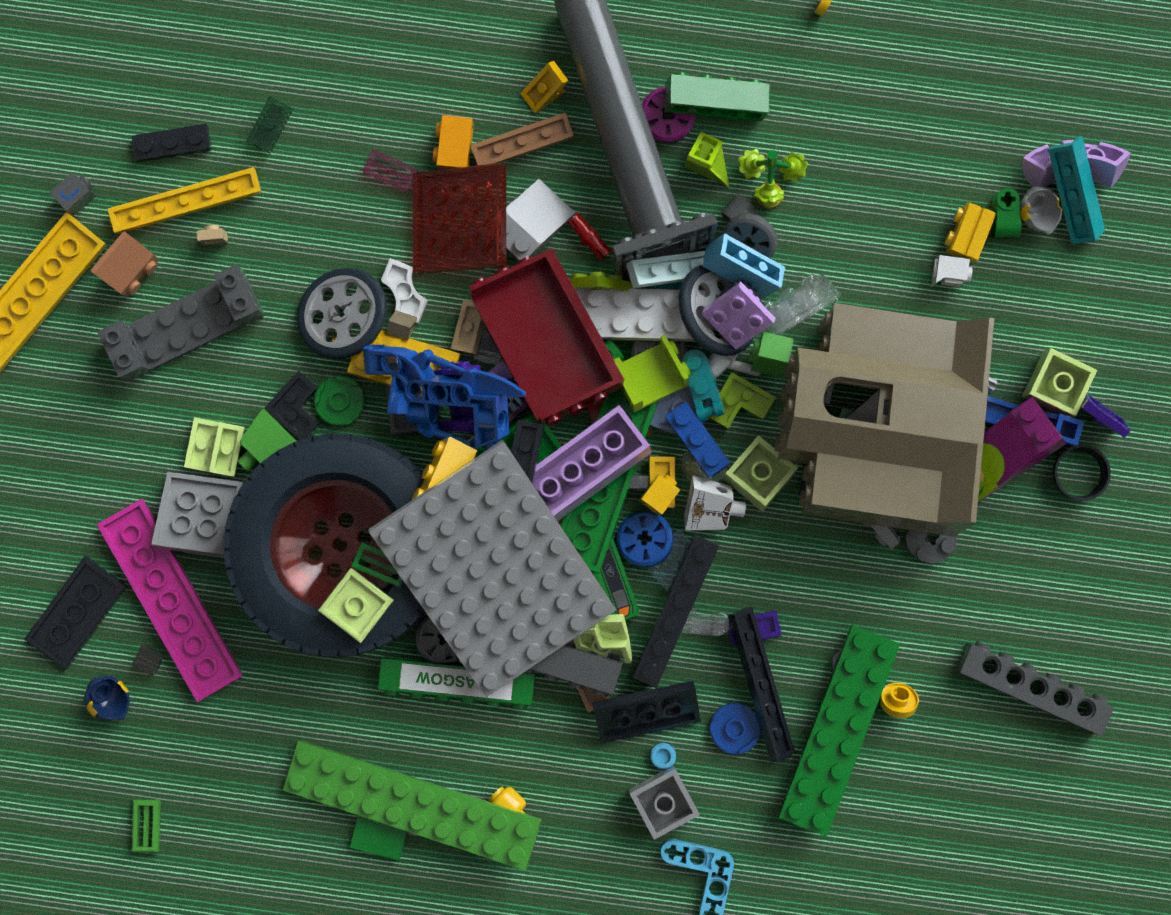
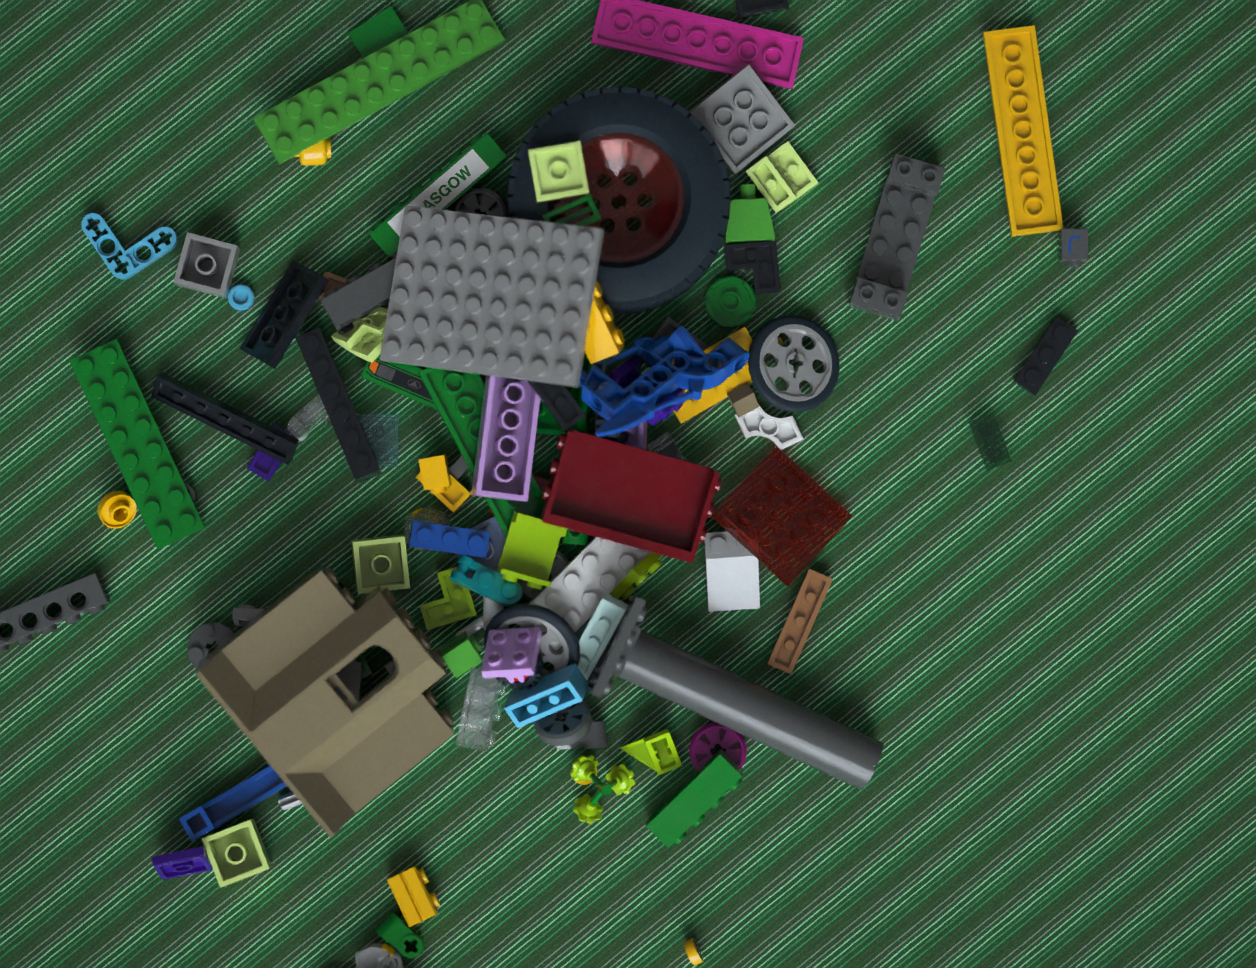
camera: 130 degrees right, 0 degrees up
nougat slope [90,231,160,297] -> none
yellow plate [108,167,262,234] -> none
tan plate [197,225,228,245] -> none
clear pink tile [363,149,419,193] -> none
light orange brick [433,115,474,174] -> none
tan plate [450,300,485,355] -> none
yellow slope [520,61,569,113] -> none
red pin [567,212,612,261] -> none
blue wheel [617,511,674,568] -> none
white torso [684,475,746,530] -> none
blue tile [710,703,761,754] -> none
white window [931,255,972,287] -> none
magenta slope [978,397,1066,502] -> none
black tyre [1053,445,1111,501] -> none

